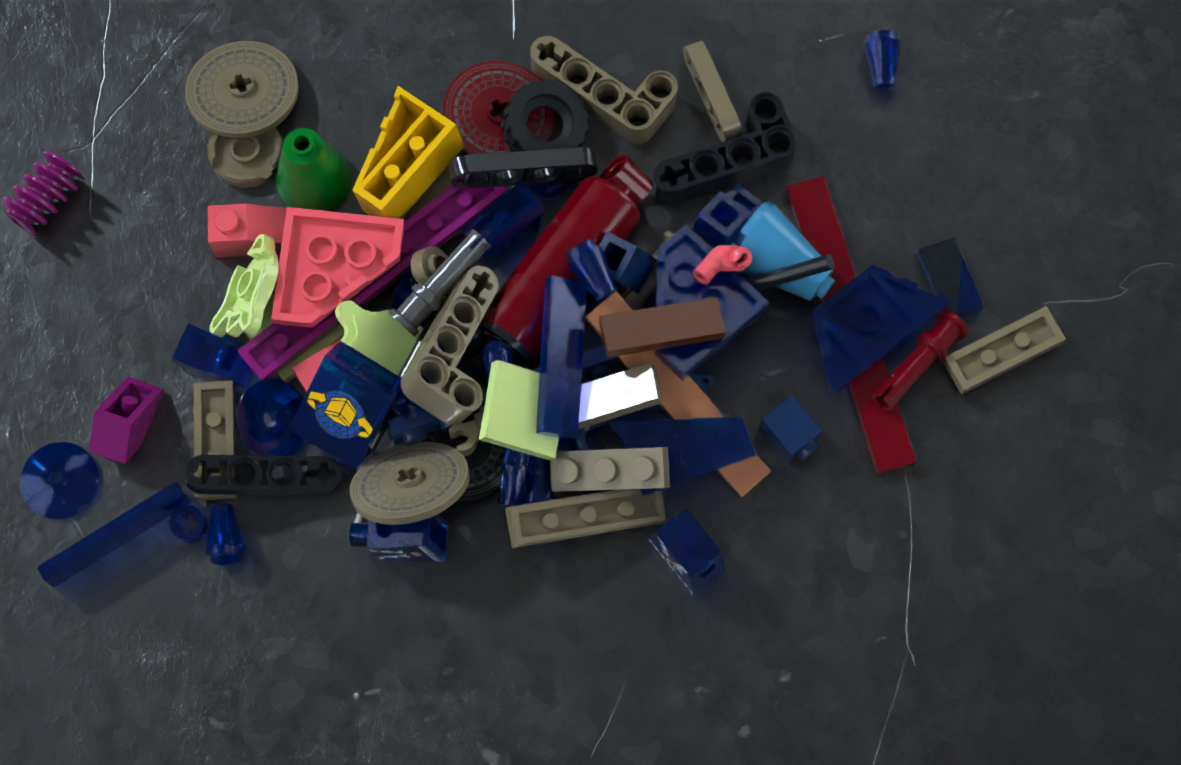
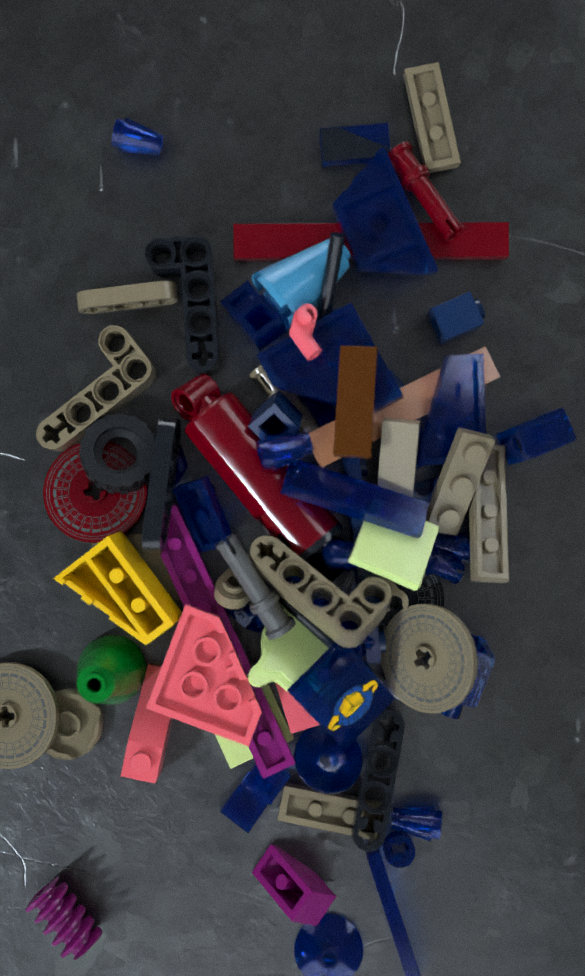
camera: 75 degrees left, 15 degrees up
yellowish green tile [210,234,279,338] -> none

